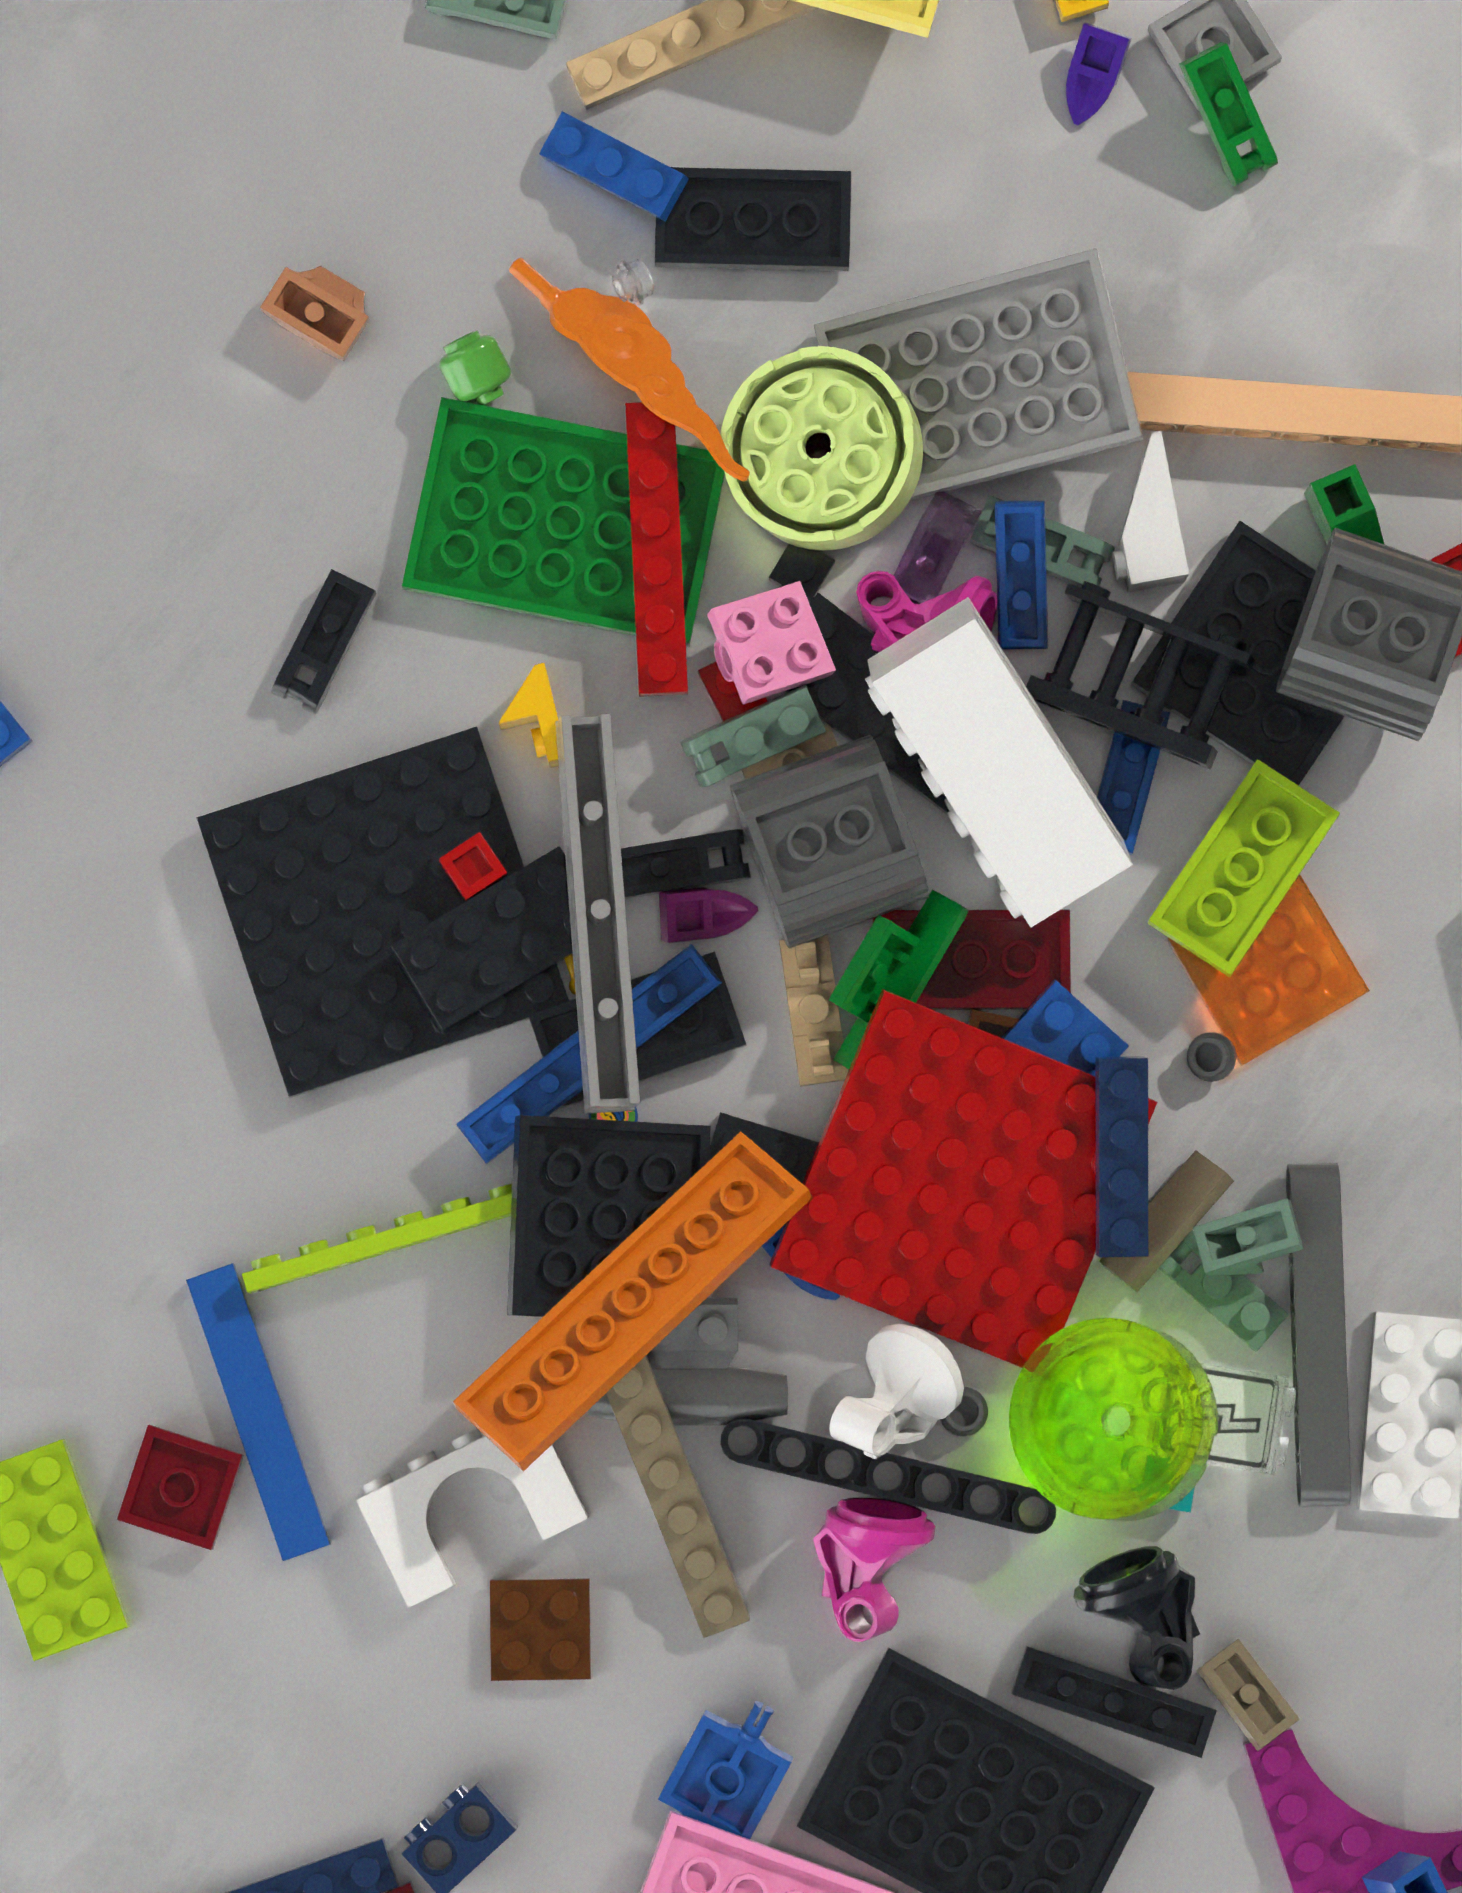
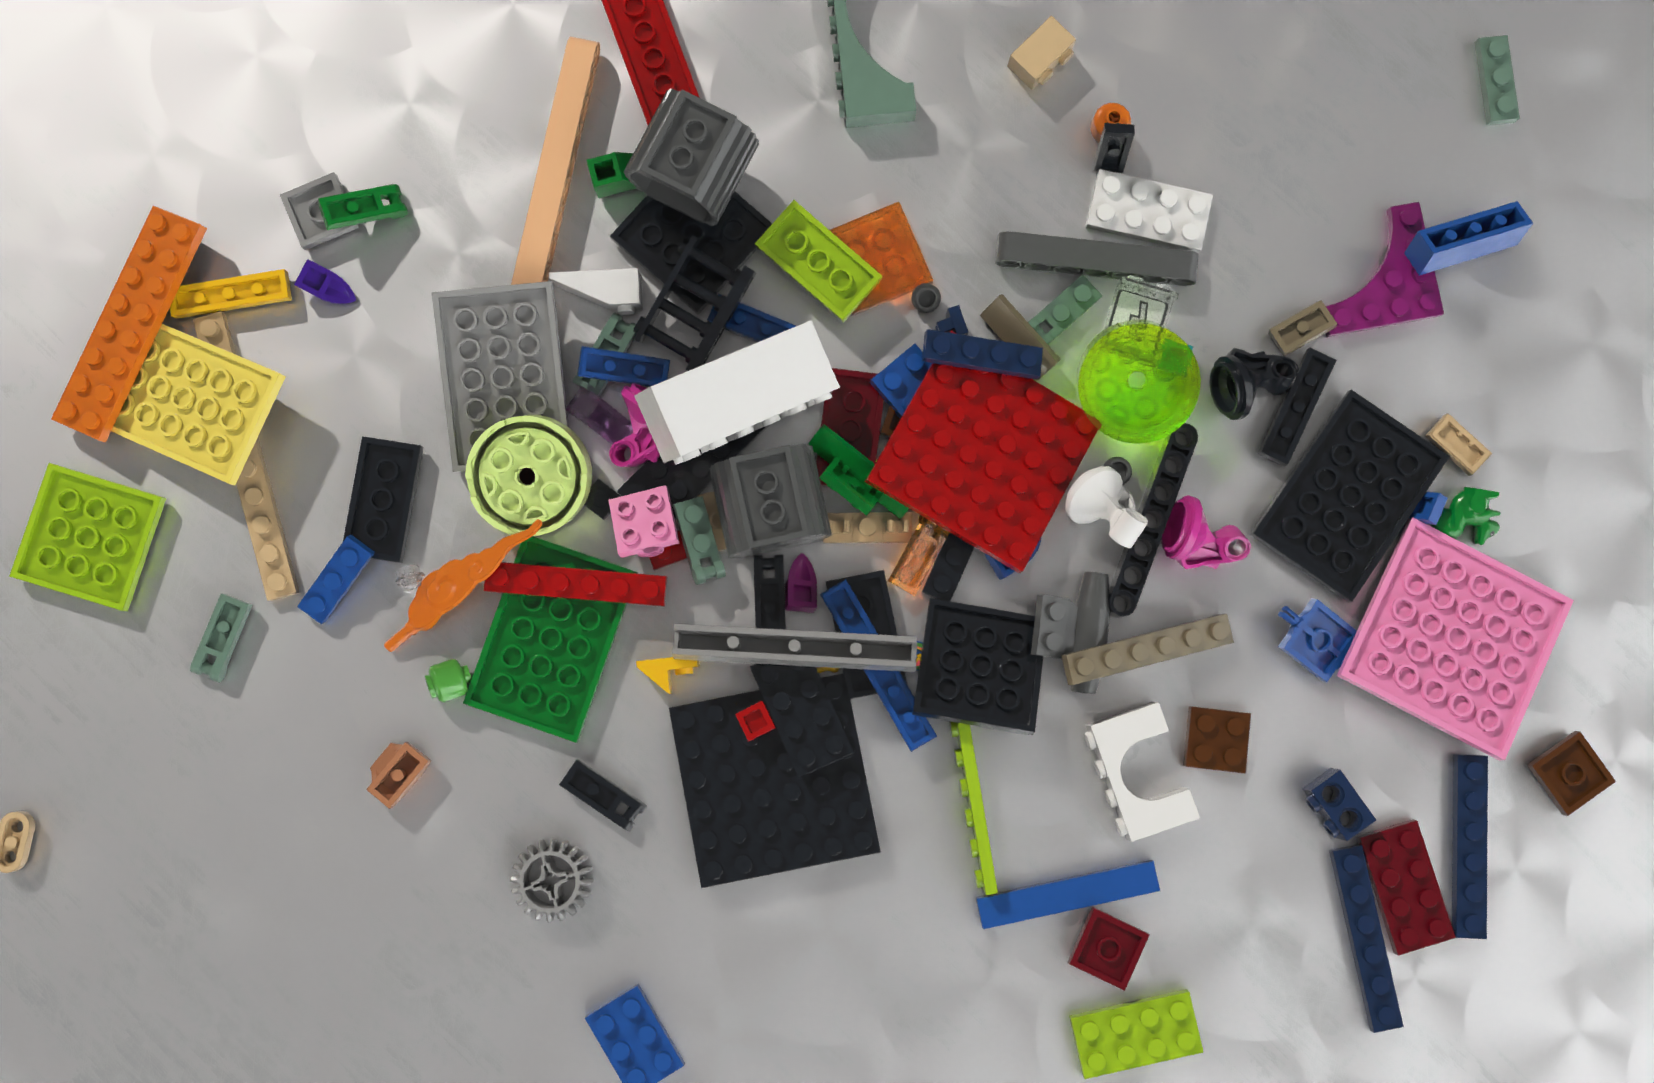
camera: 85 degrees left, 0 degrees up
orange plate [453,1131,812,1472] -> none
sand green slope [1193,1198,1304,1276] -> none
none -> light grey gear [510,838,594,922]
none -> clear orange plate [888,515,950,596]
none -> dark blue tile [935,305,969,335]

